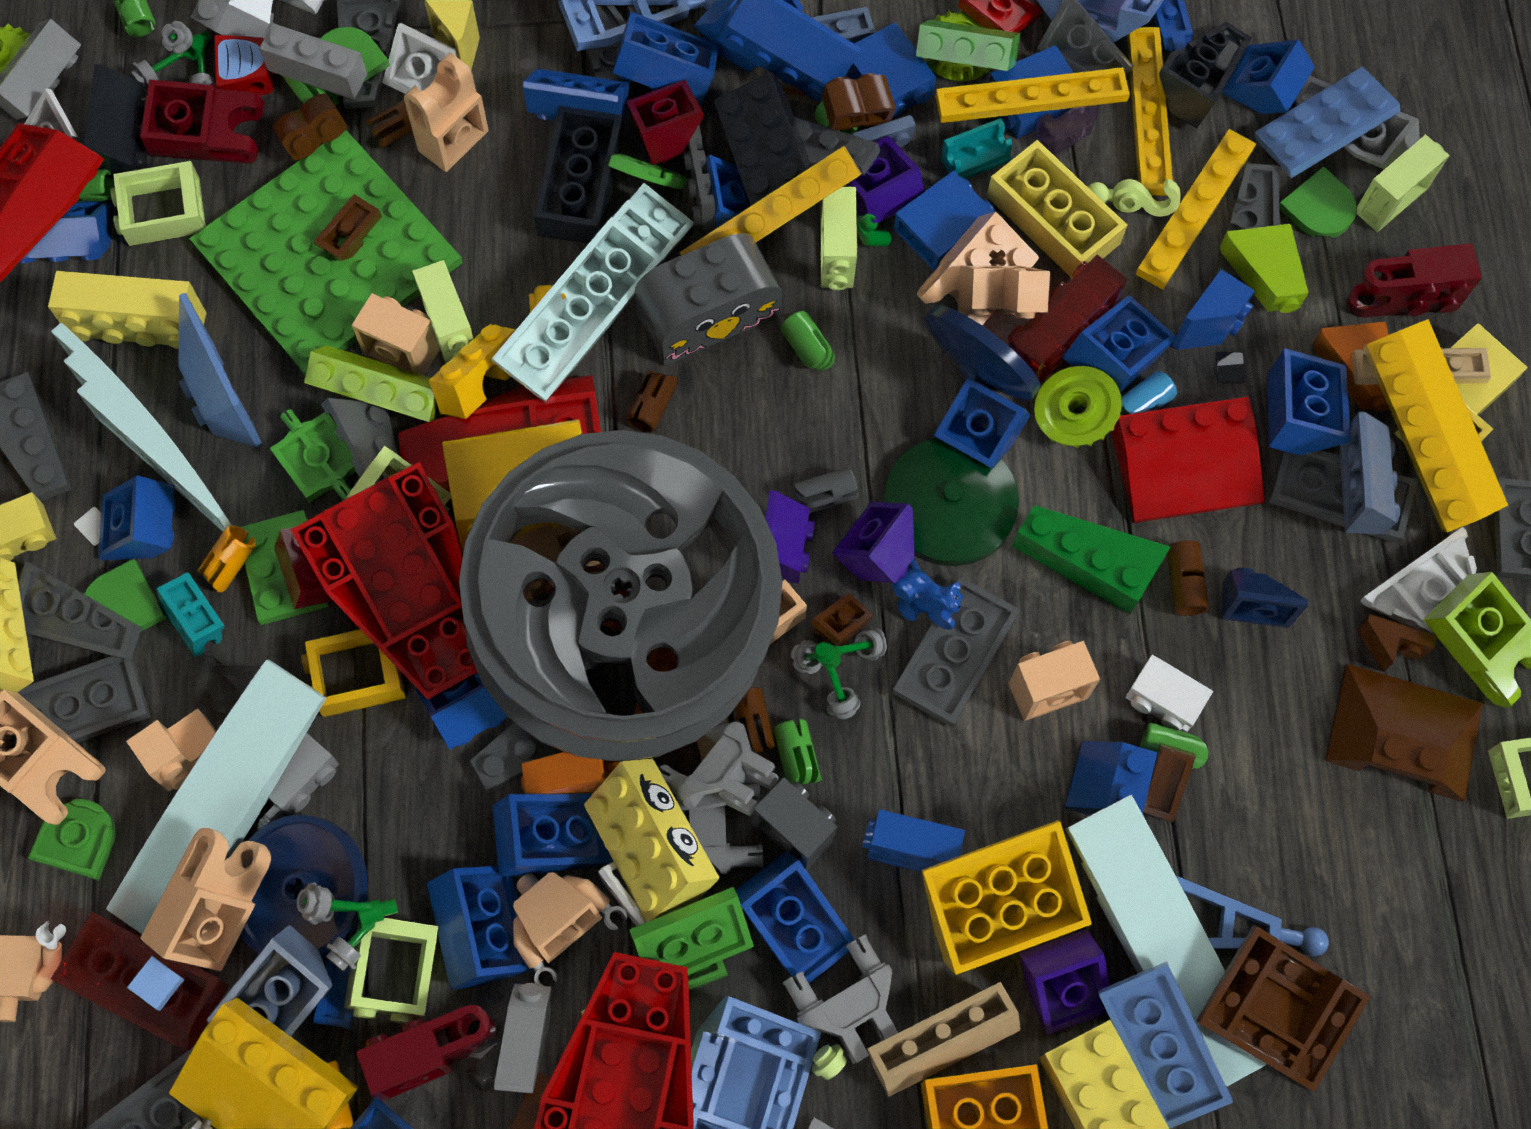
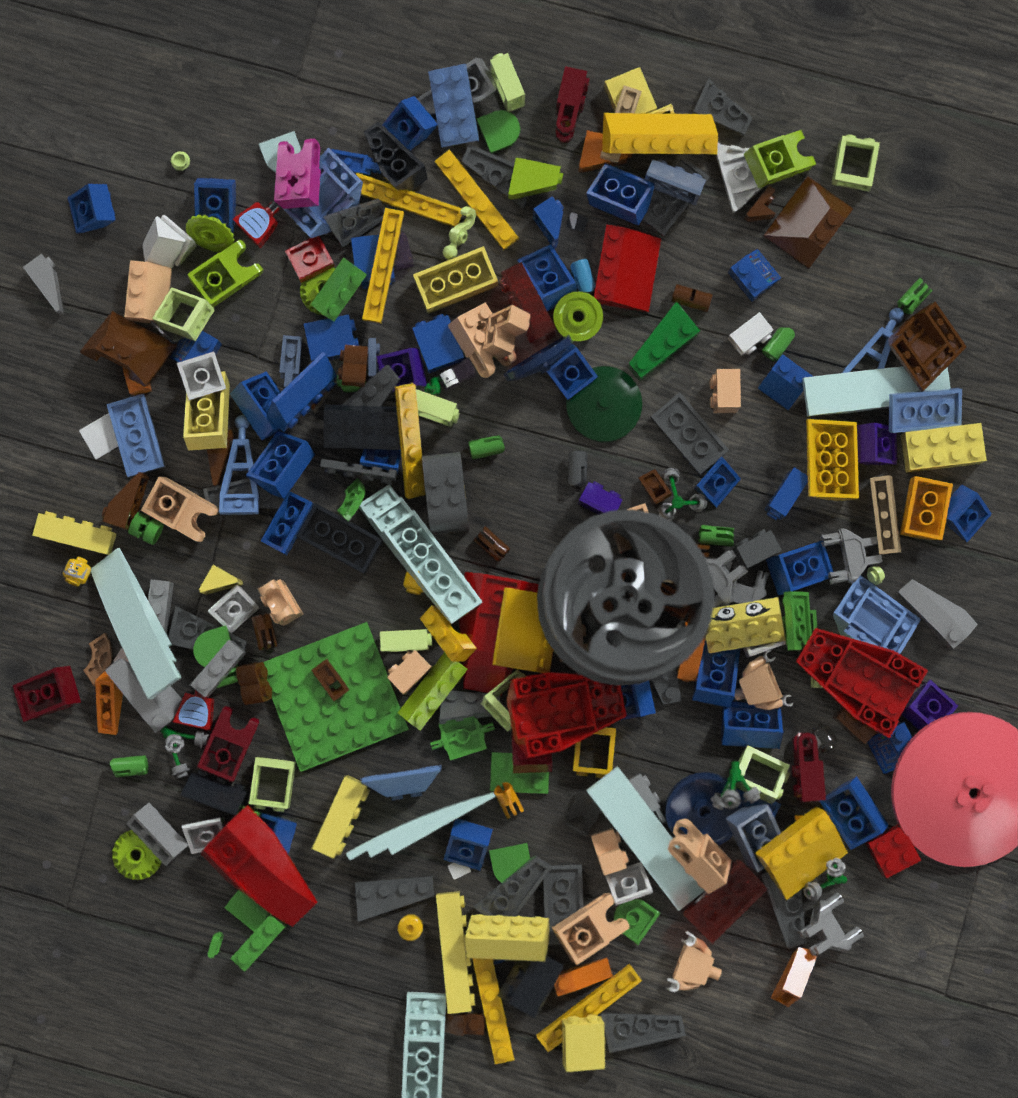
camera: 70 degrees left, 15 degrees up
light blue tile [127,956,184,1011] -> none
teal hinge [157,572,224,658] -> none
light grey slope [494,983,552,1093] -> none
dark red slope [626,79,704,165] -> none
dark purple slope [832,502,915,584] -> none
blue animal [891,558,964,630] -> none
teal hinge [941,118,1012,179] -> none
reddish brown tile [1143,743,1196,822] -> none
dark blue slope [1221,568,1308,628] -> none
none -> clear purple leg [438,358,477,390]
none -> white slope [605,862,653,905]
none -> blue slope [694,457,741,508]
none -> blue slope [728,249,781,302]
none -> bright green arm [897,278,933,314]

